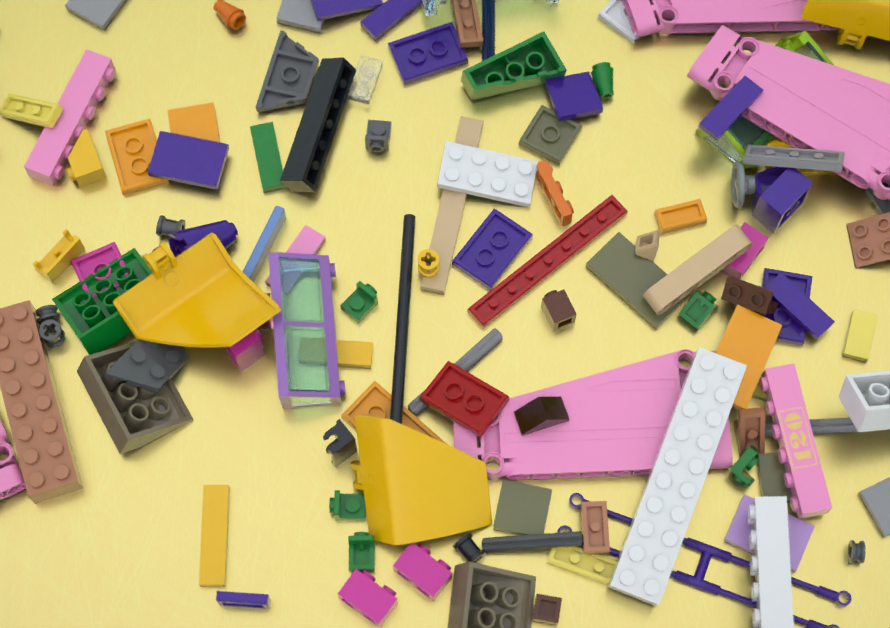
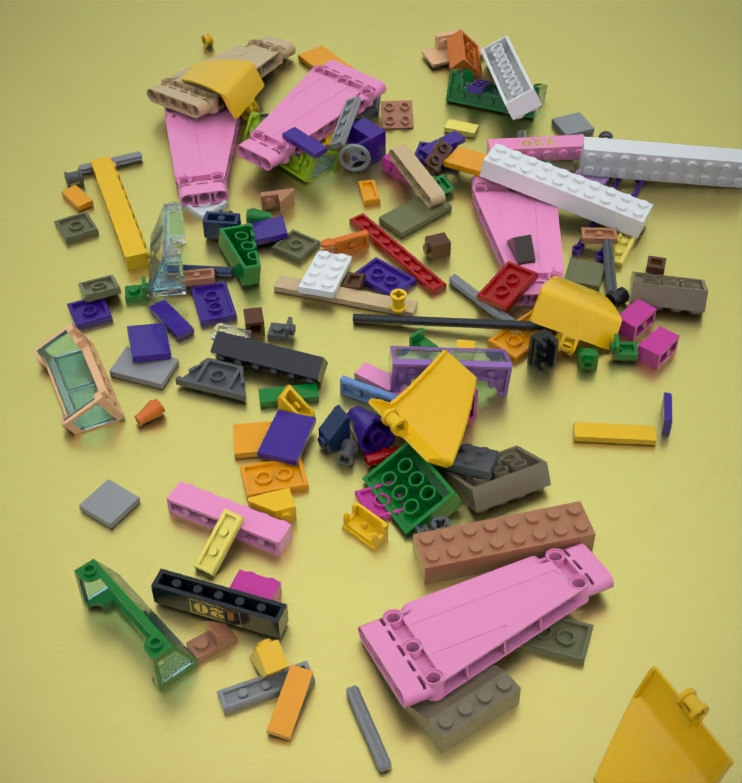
camera: 85 degrees left, 25 degrees down
tan slope [635,230,660,262] -> none
none -> dark blue brick [203,210,241,239]
none -> reddish brown brick [243,307,265,338]
none -> nougat slope [260,188,295,215]
none -> yellow slope [277,384,315,417]
none -> dark blue slope [318,405,350,454]
none -> reddish brown plate [343,272,367,291]

